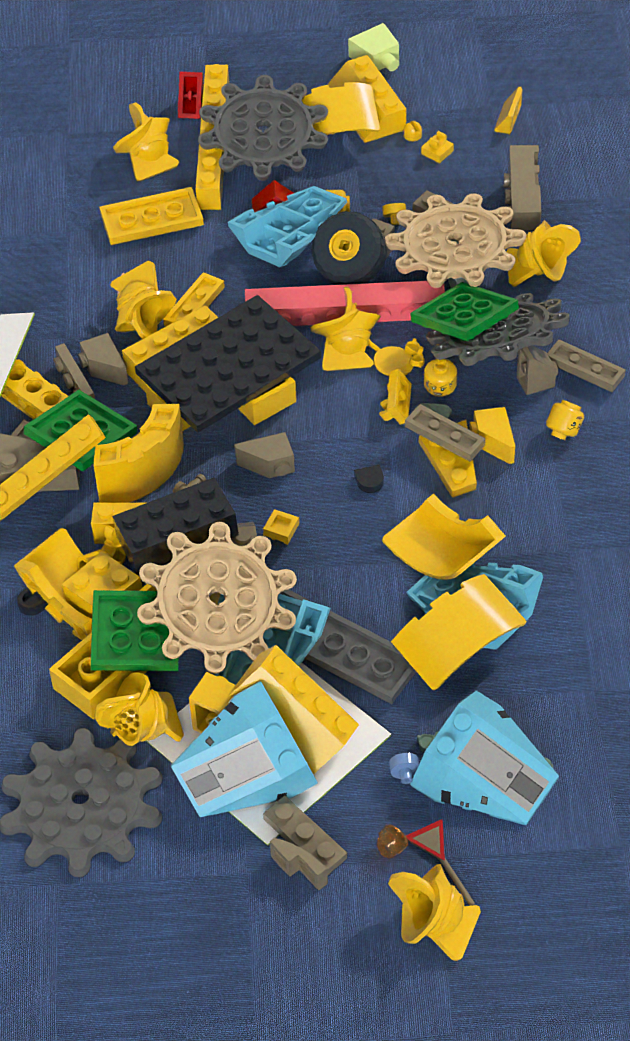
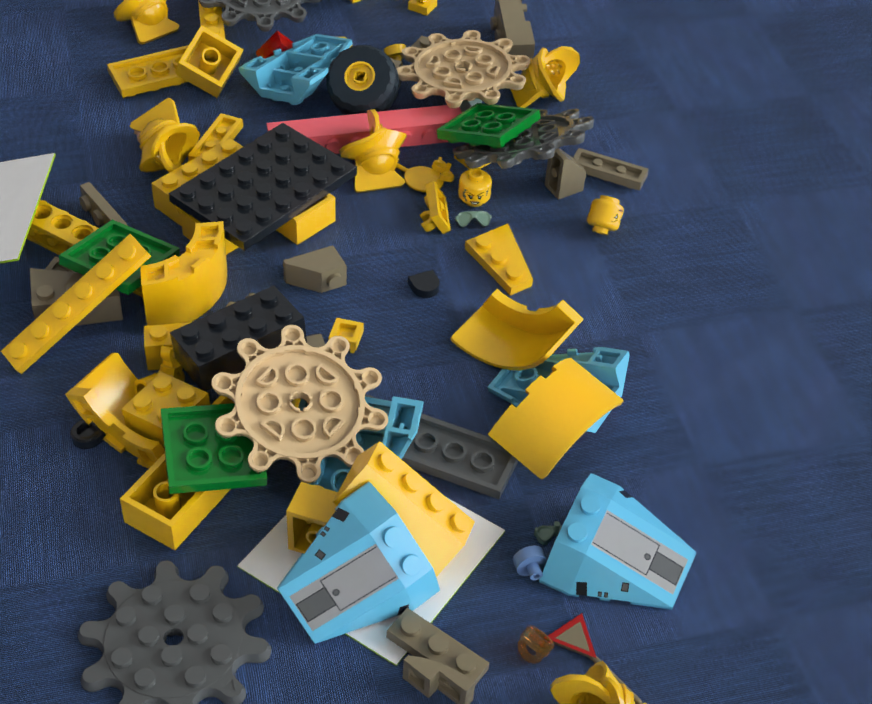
camera: 15 degrees left, 5 degrees down
dark tan slope [78,333,128,385] -> none
yellow helmet [95,672,184,746] -> none
dark tan plate [405,404,485,462] -> none
yellow slope [469,407,515,464] -> none
none -> yellow brick [175,25,243,98]

